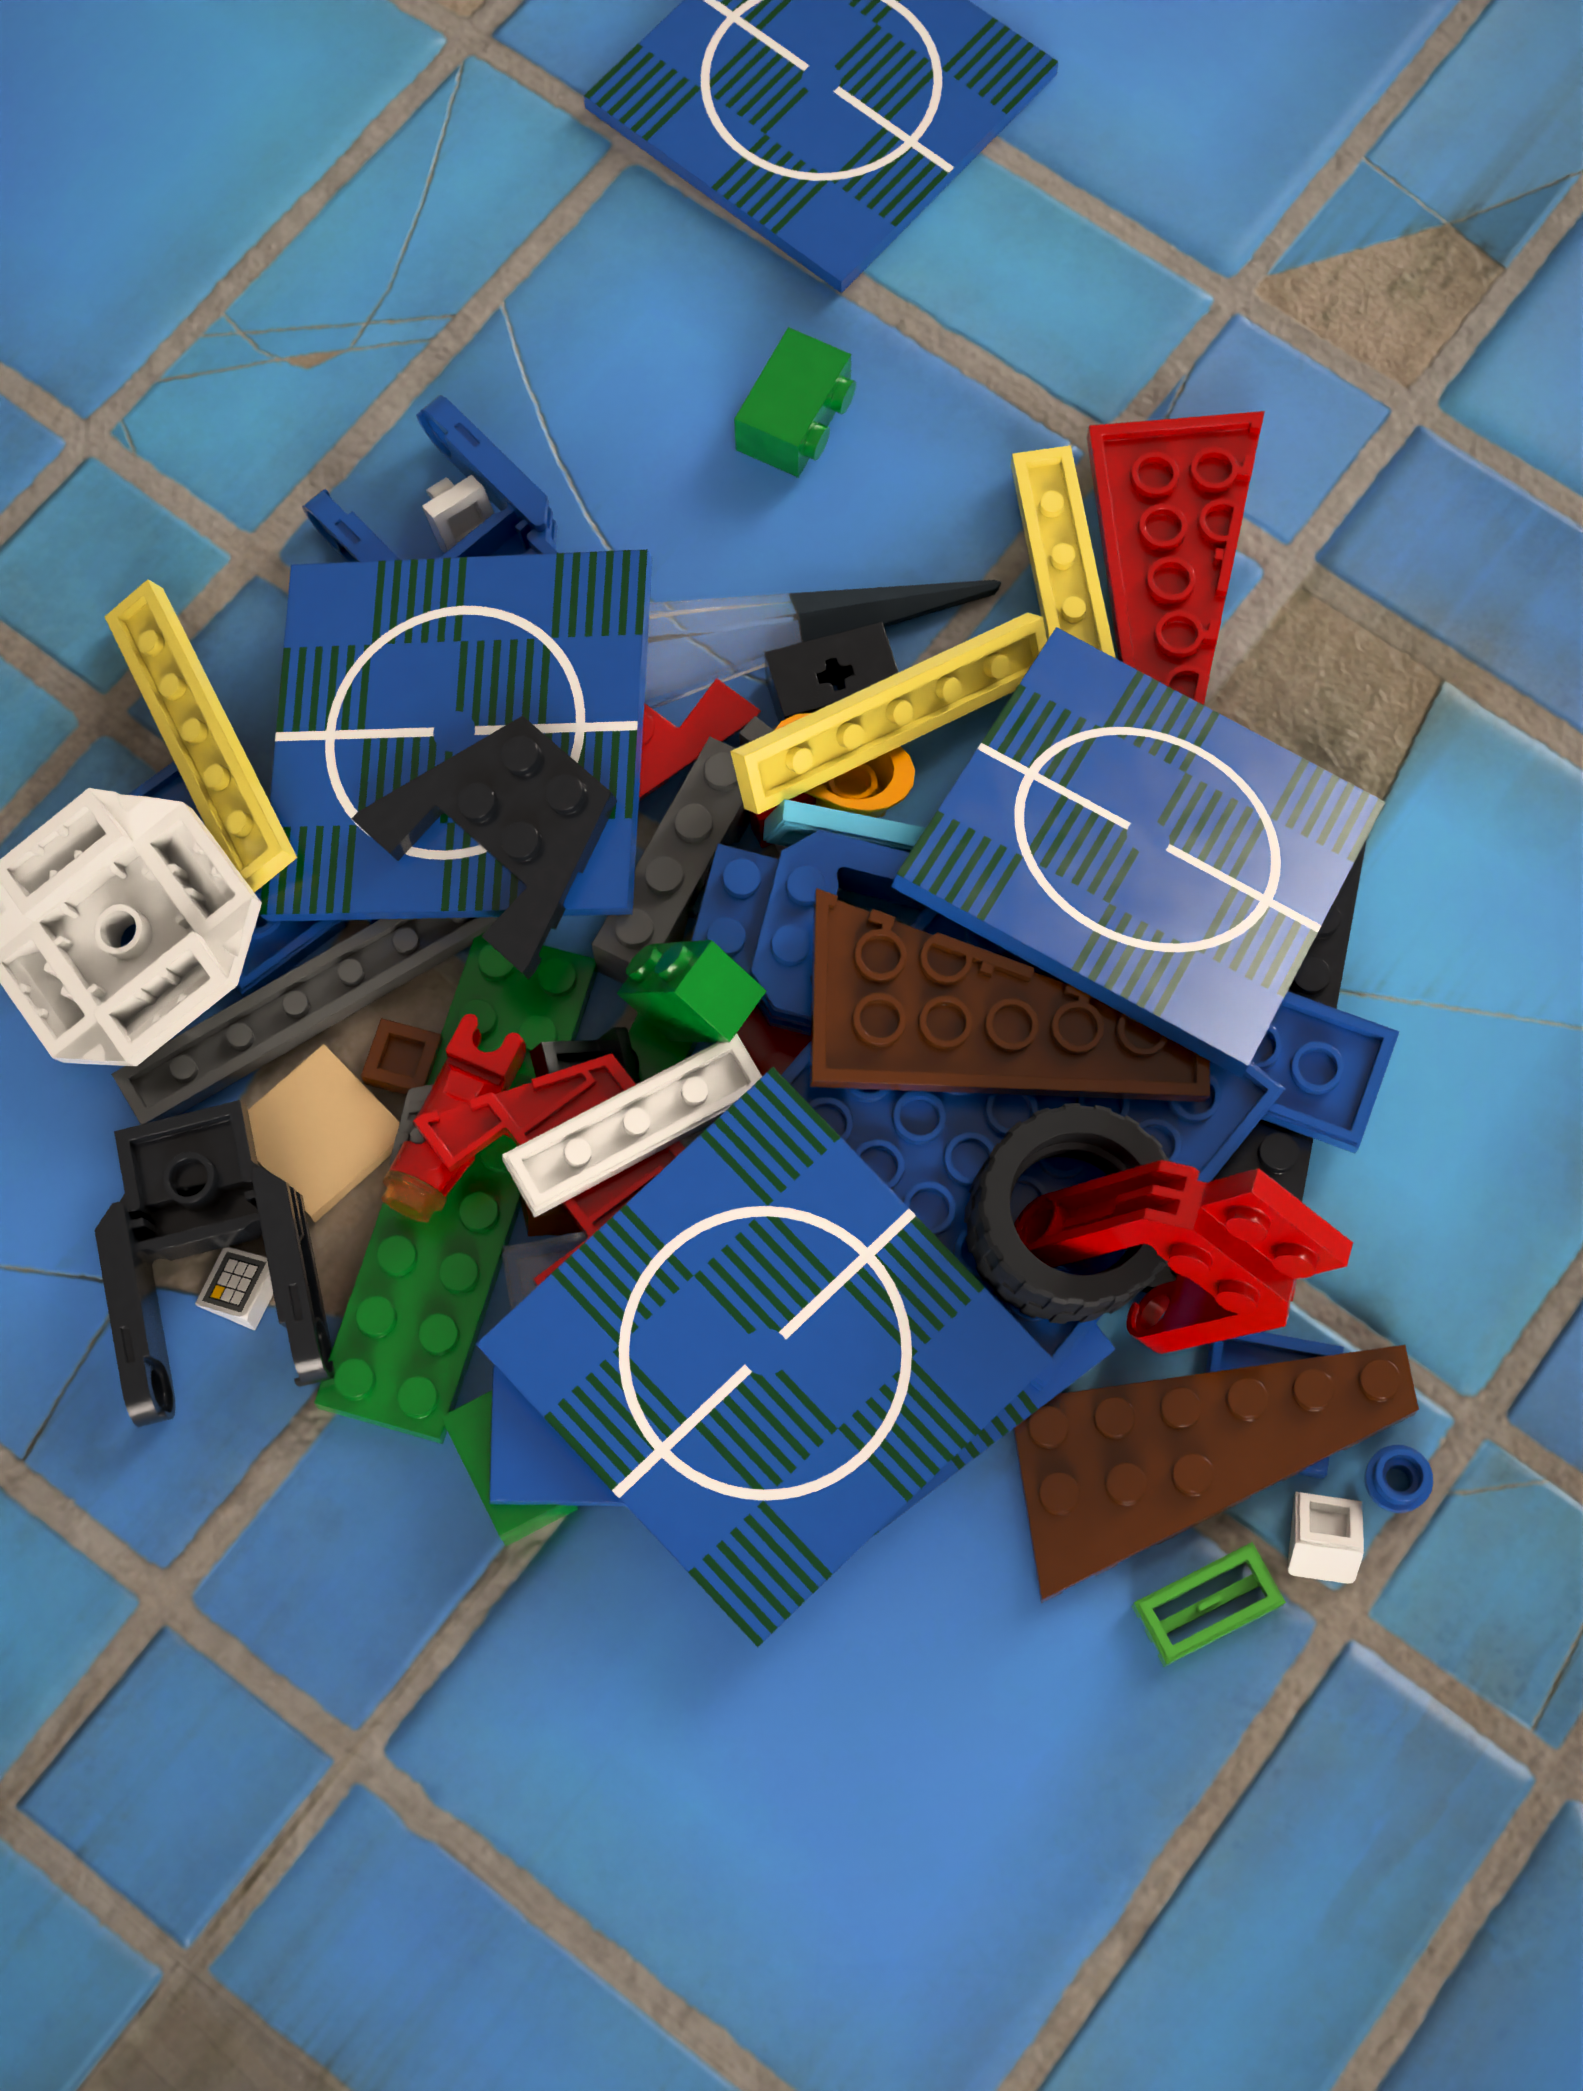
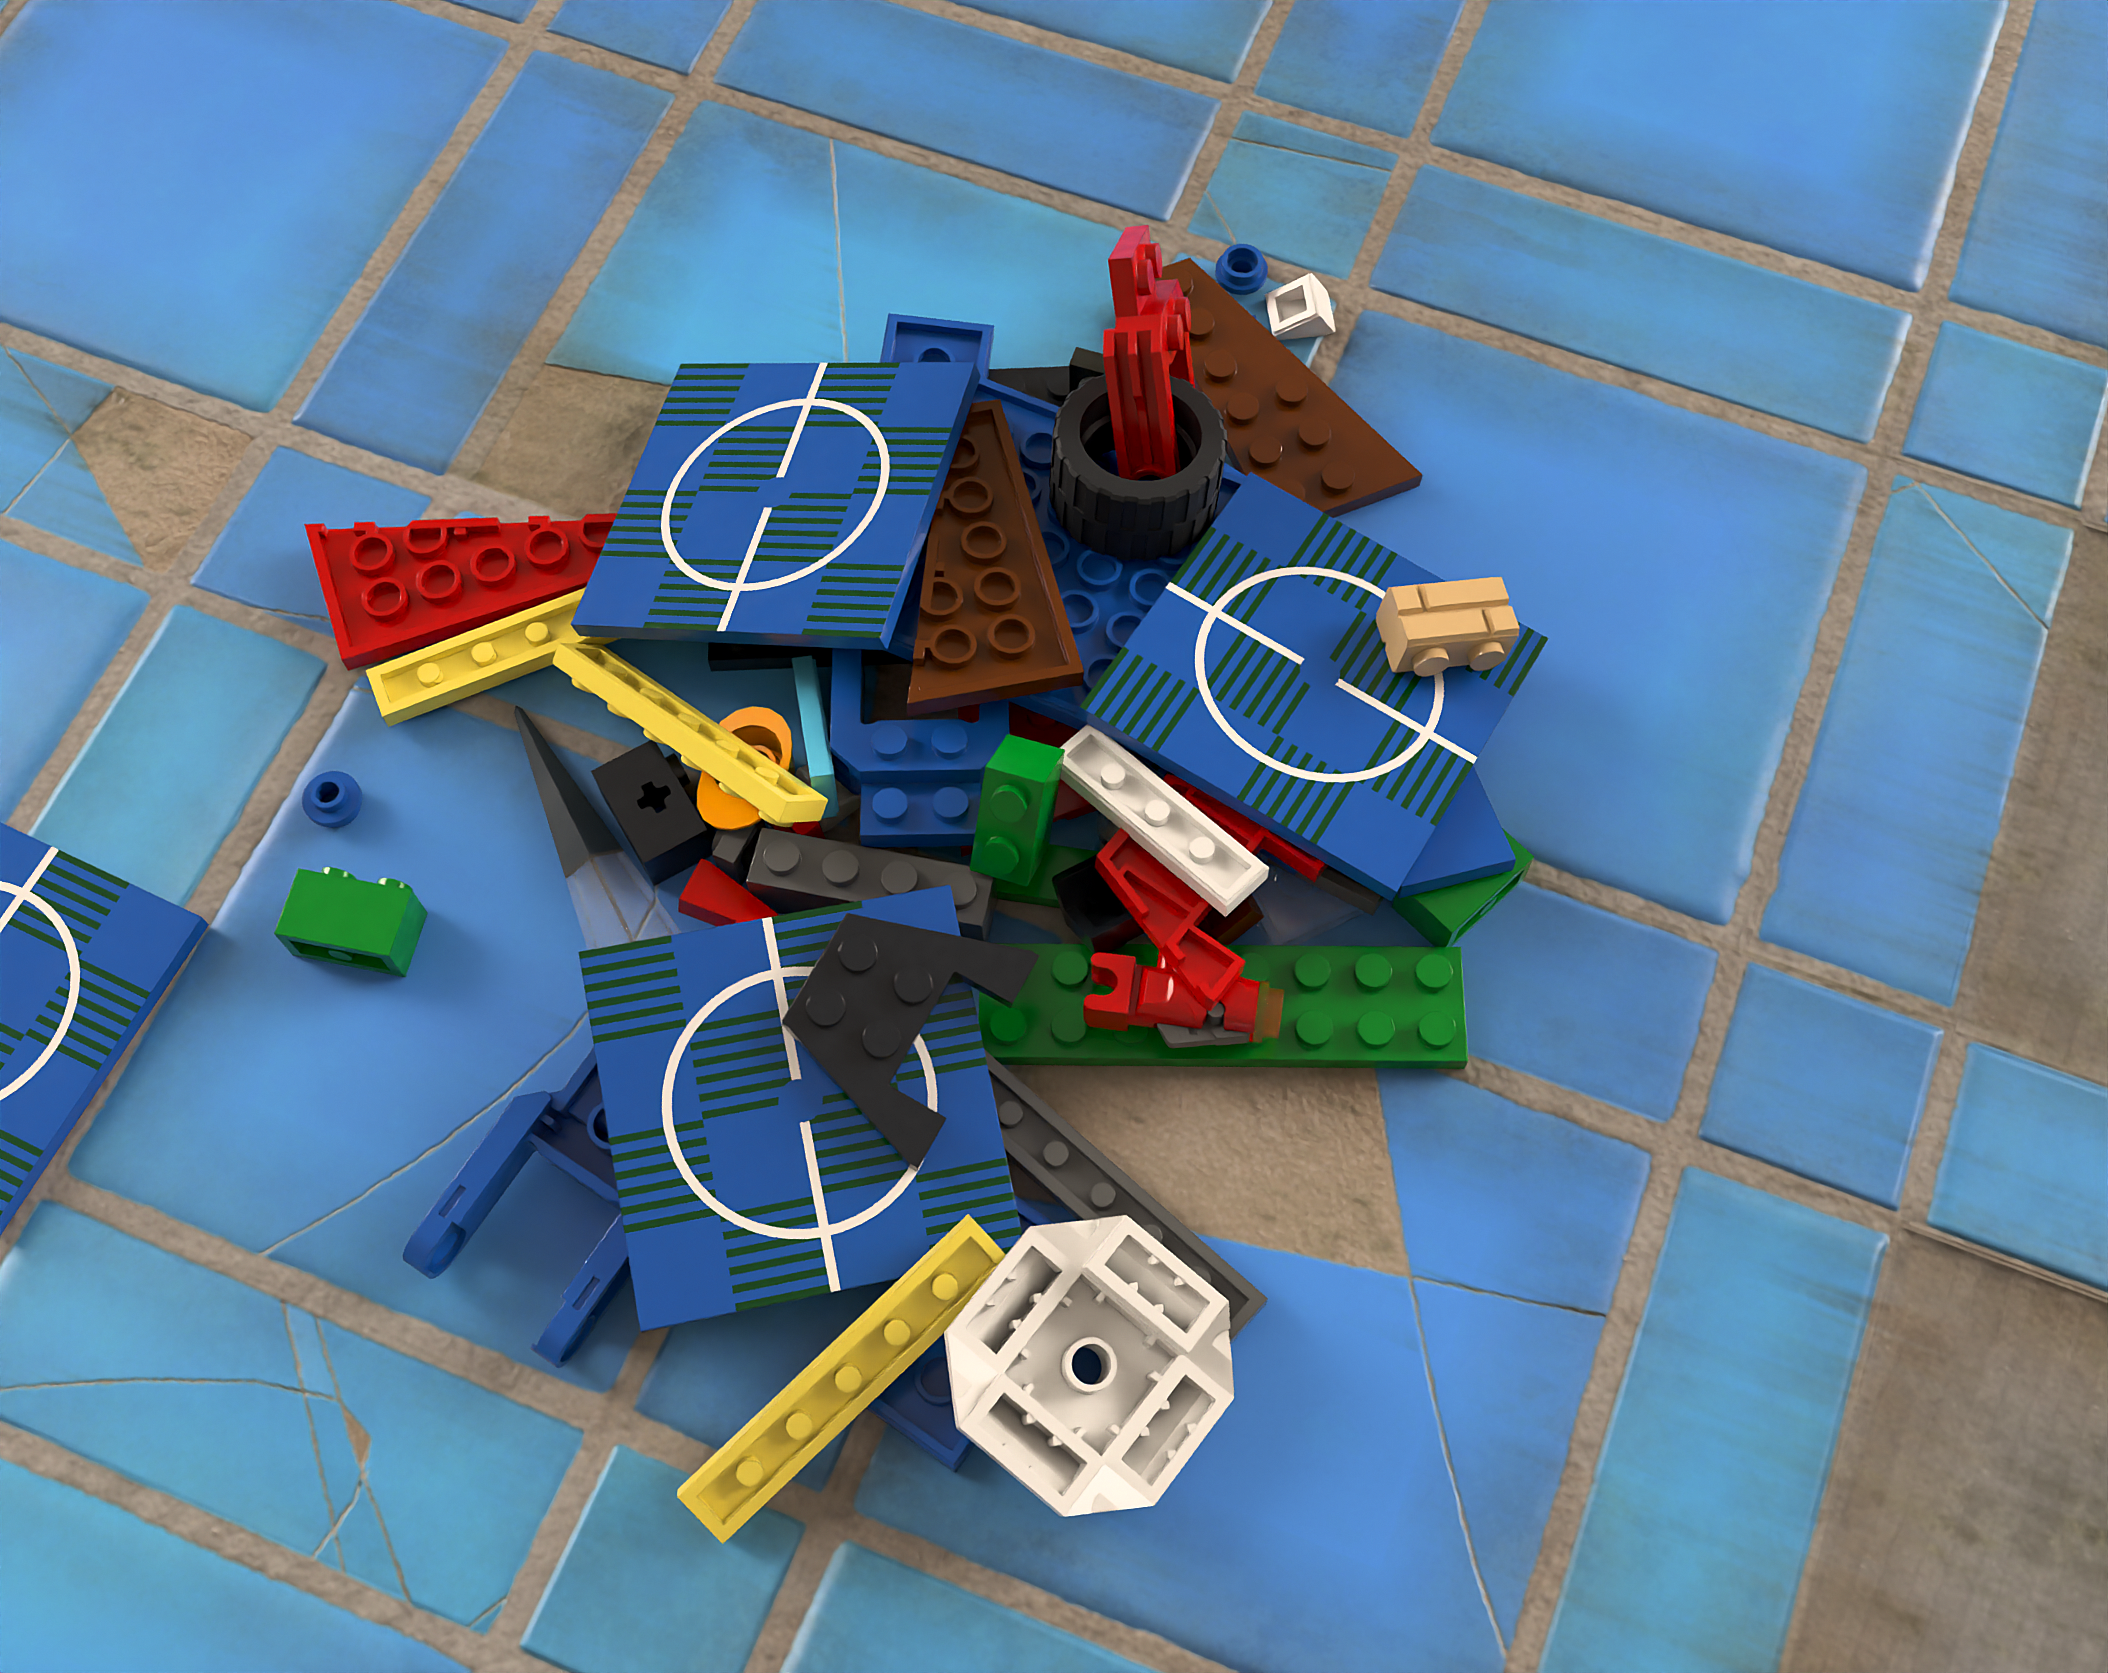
camera: 105 degrees left, 5 degrees down
black plate [95,1100,335,1427] -> none
slope [195,1247,273,1331] -> none
tan tile [248,1044,400,1223] -> none
reddish brown plate [361,1018,443,1095] -> none
white tile [422,475,494,553] -> none
bright green tile [1132,1542,1286,1667] -> none
none -> blue plate [302,771,362,828]
none -> tan brick [1376,577,1519,677]

